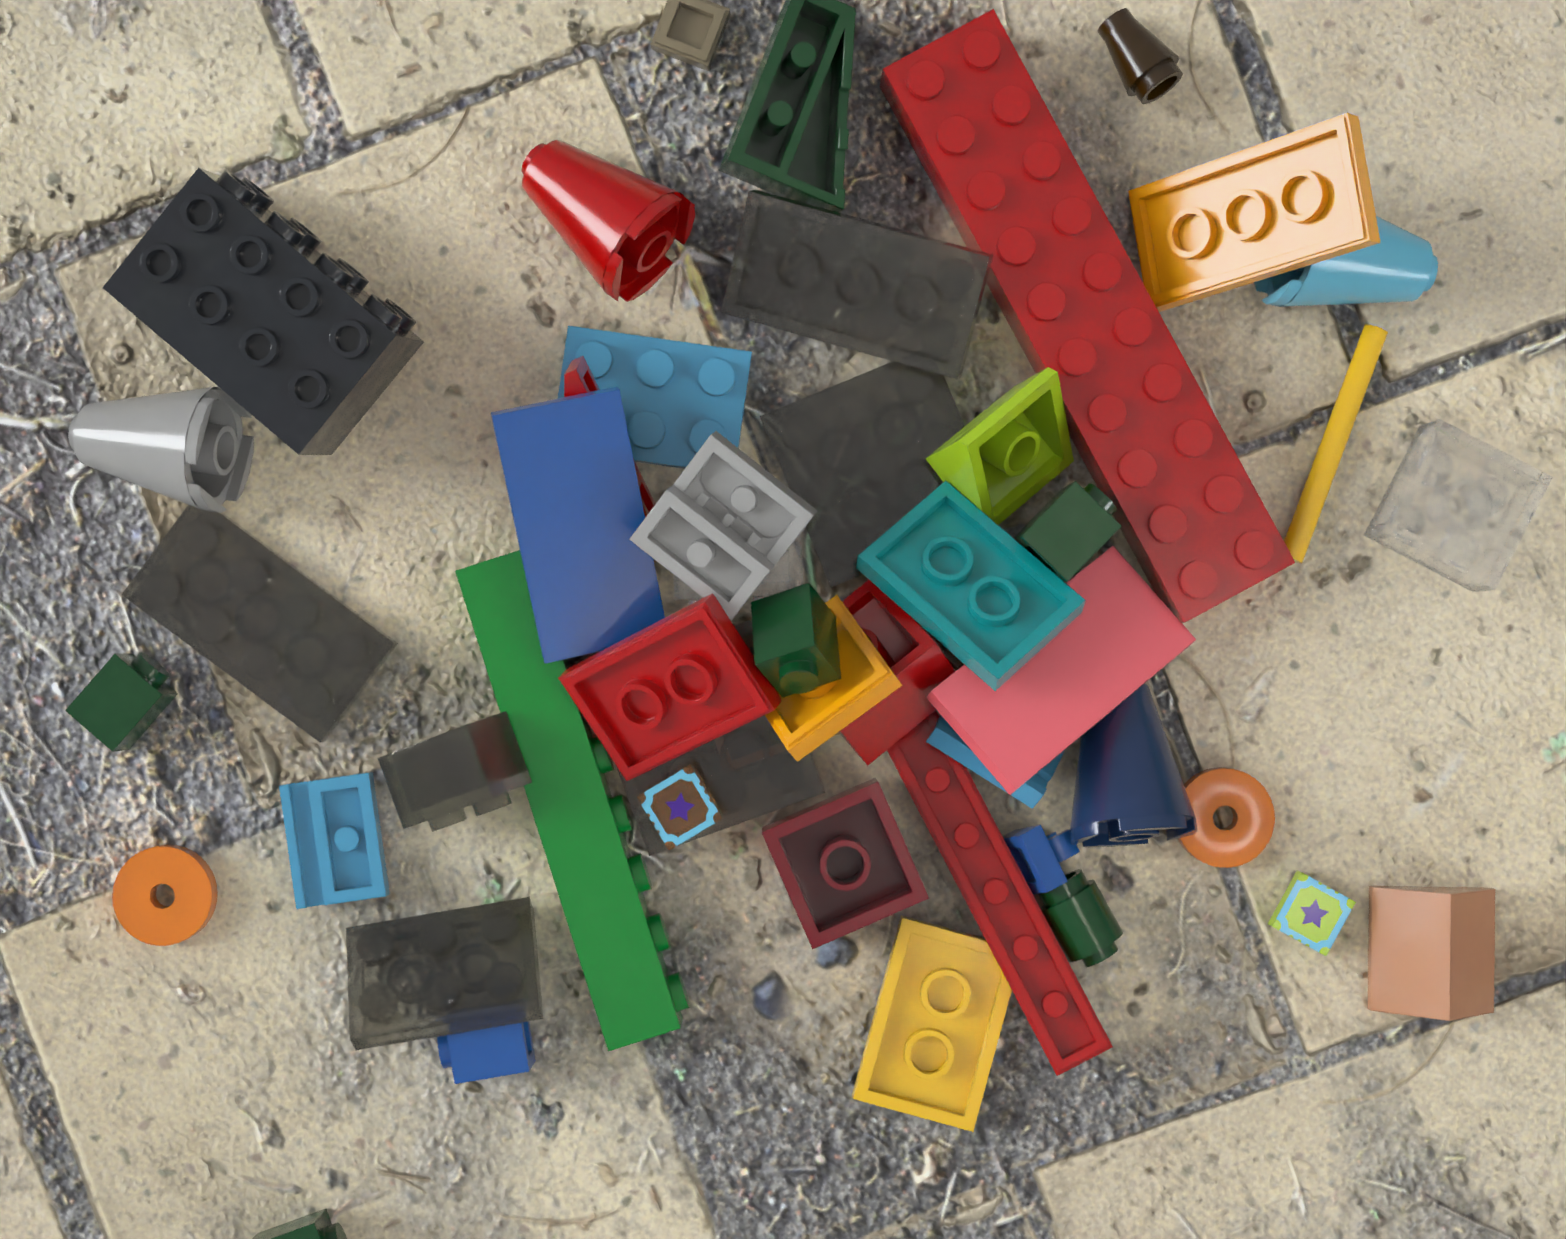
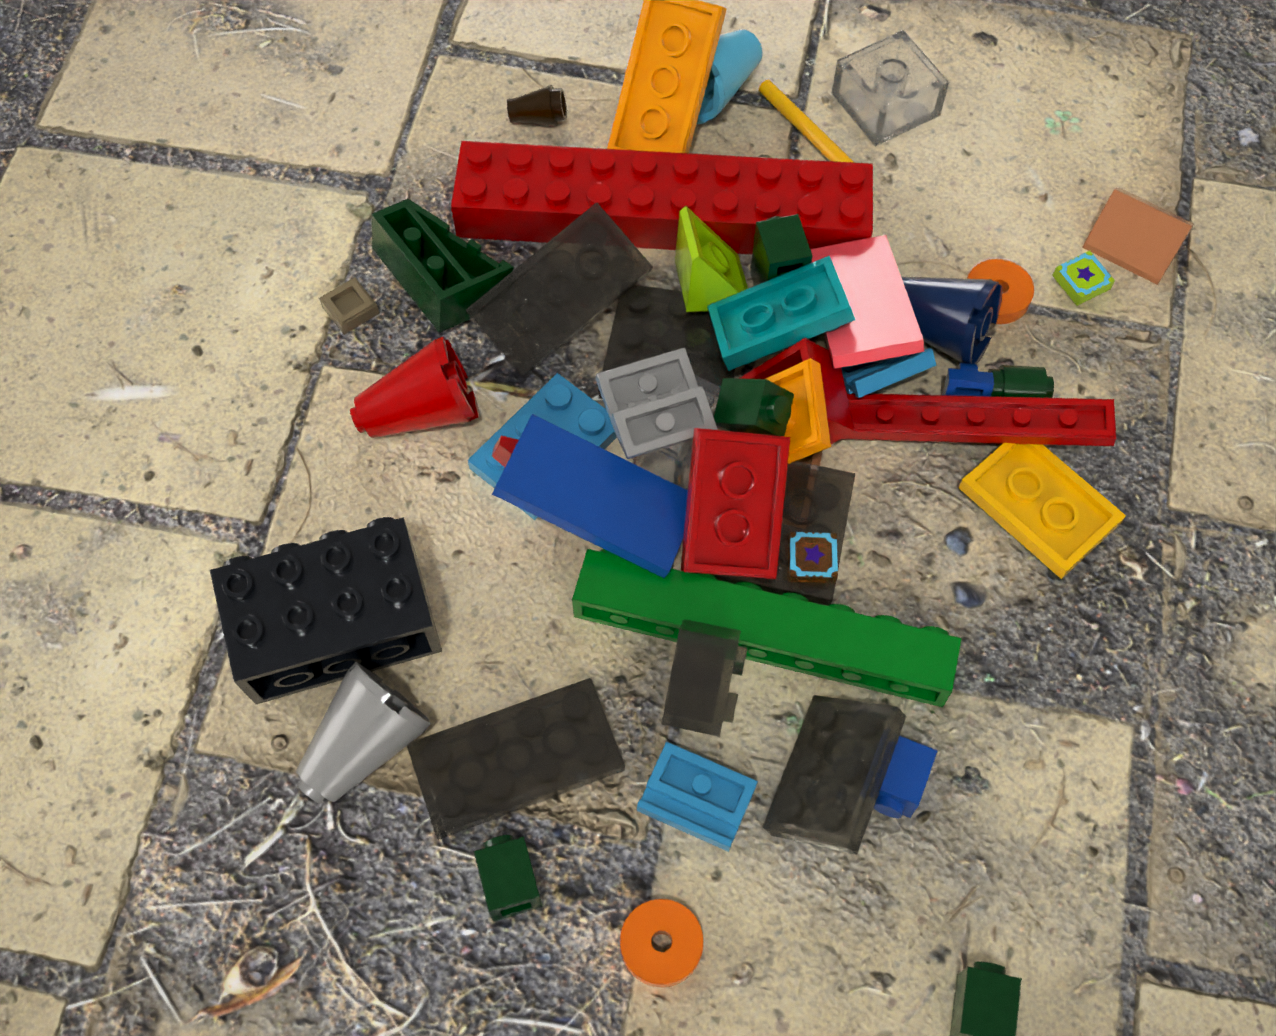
camera: 50 degrees left, 25 degrees down
brick [761,778,929,950] -> none

